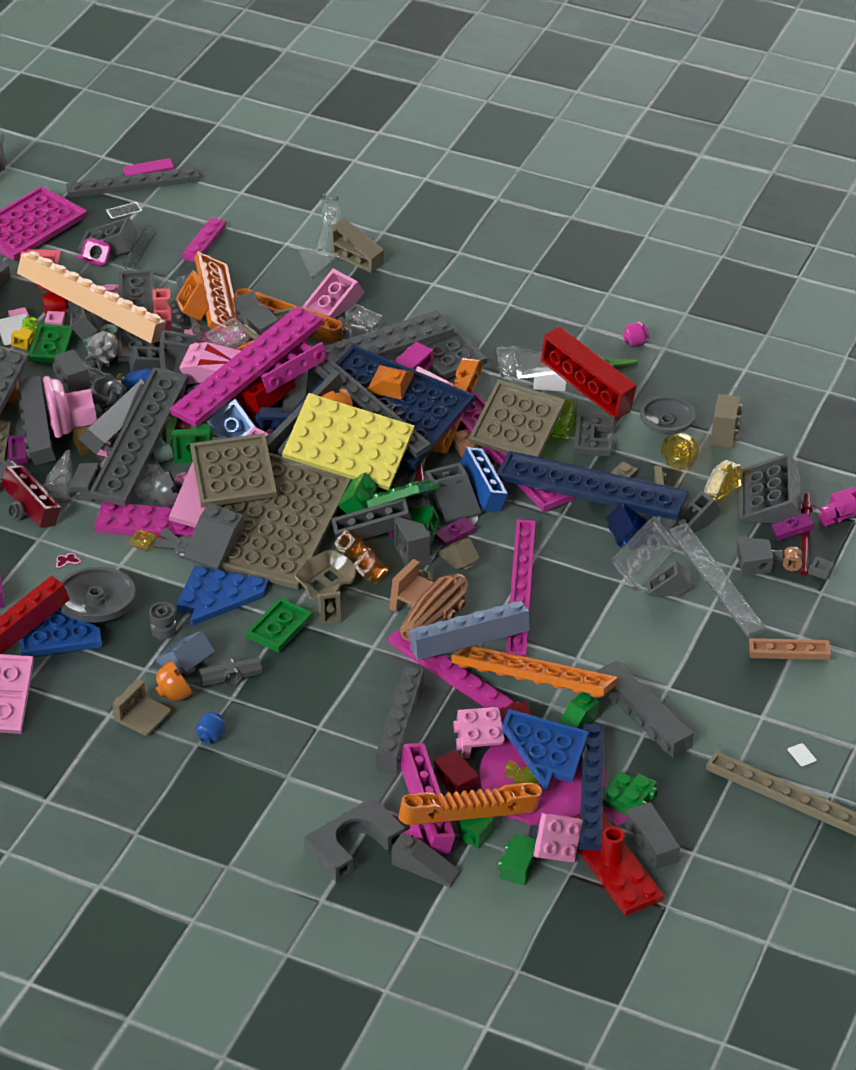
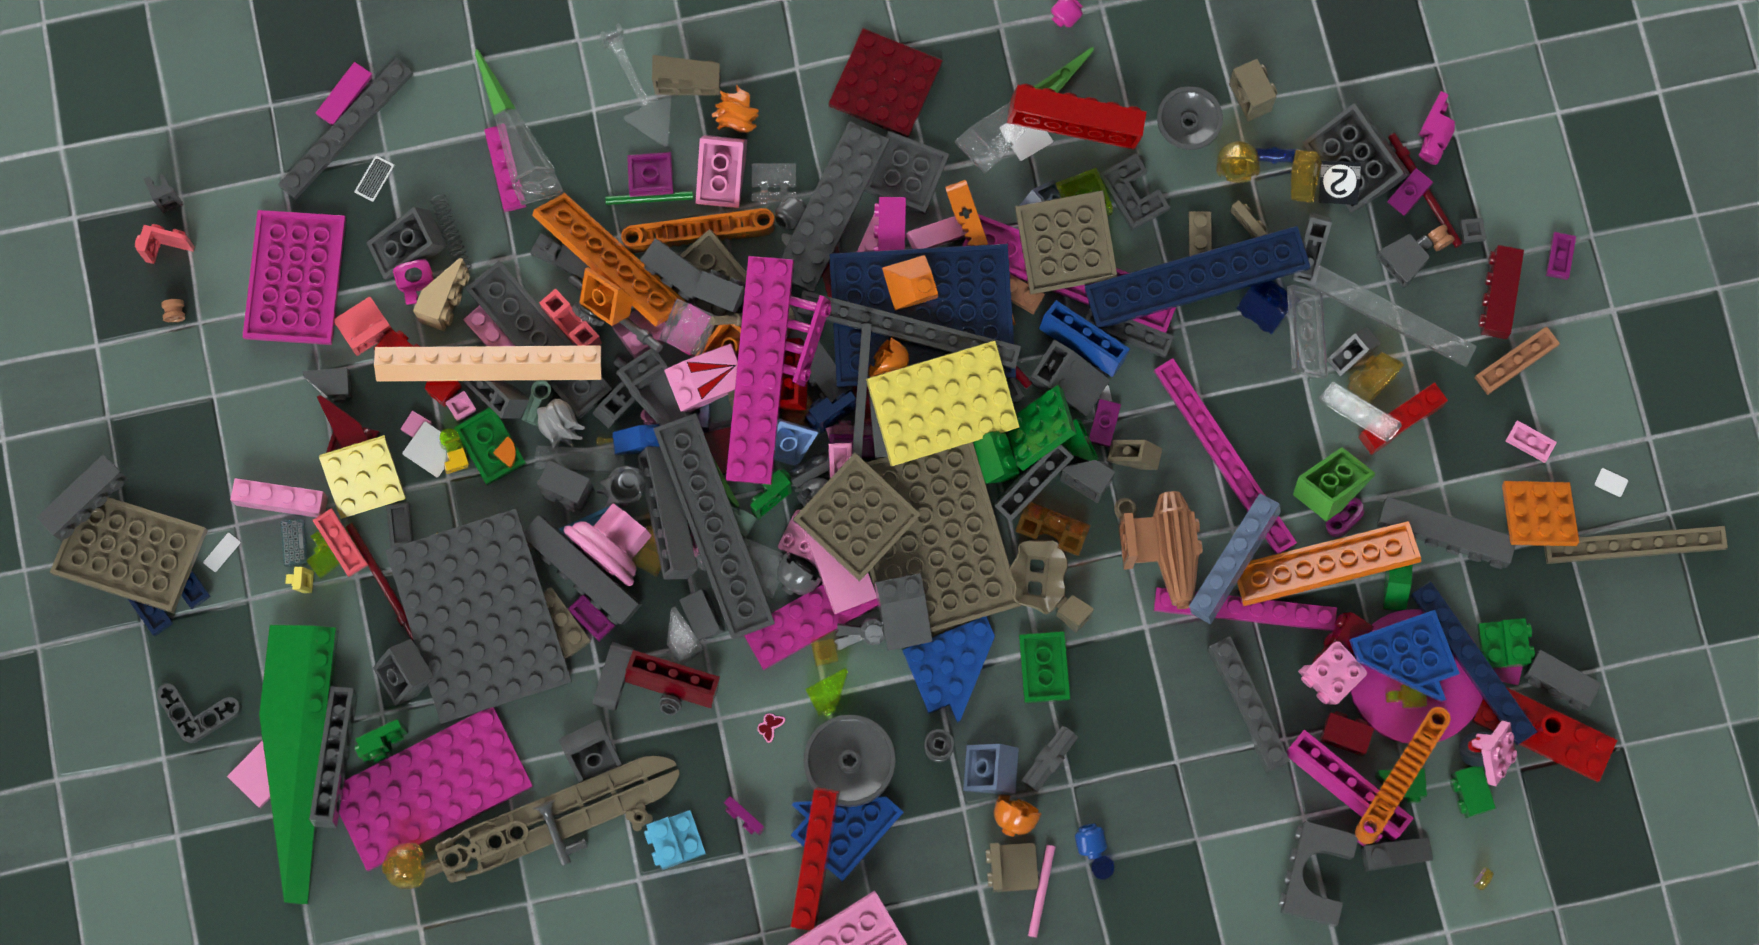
camera: 35 degrees left, 35 degrees up
none -> tan slope [413,258,470,332]
none -> clear plate [475,49,563,205]
none -> orange tile [493,437,516,469]
none -> green bar [605,191,694,205]
none -> magenta tile [627,152,673,197]
none -> orange hair [712,85,759,133]
none -> clear neon green slope [805,668,848,717]
none -> dark red plate [828,28,943,139]
none -> bright pink bar [1028,845,1055,938]
none -> dark grey plate [1085,309,1174,358]
none -> clear blue tile [1091,856,1115,880]
none -> clear blue pin [1252,147,1297,164]
none -> bright green slope [1293,447,1376,521]
none -> sticker [1319,161,1361,205]
none -> clear tile [1319,382,1402,442]
none -> magenta plate [1326,498,1365,537]
none -> clear yellow slope [1347,352,1404,406]
none -> red arch [1358,382,1448,455]
none -> clear yellow tile [1473,867,1494,891]
none -> dark red brick [1478,245,1524,339]
none -> orange plate [1502,481,1579,546]
none -> bright pink plate [1505,420,1557,463]

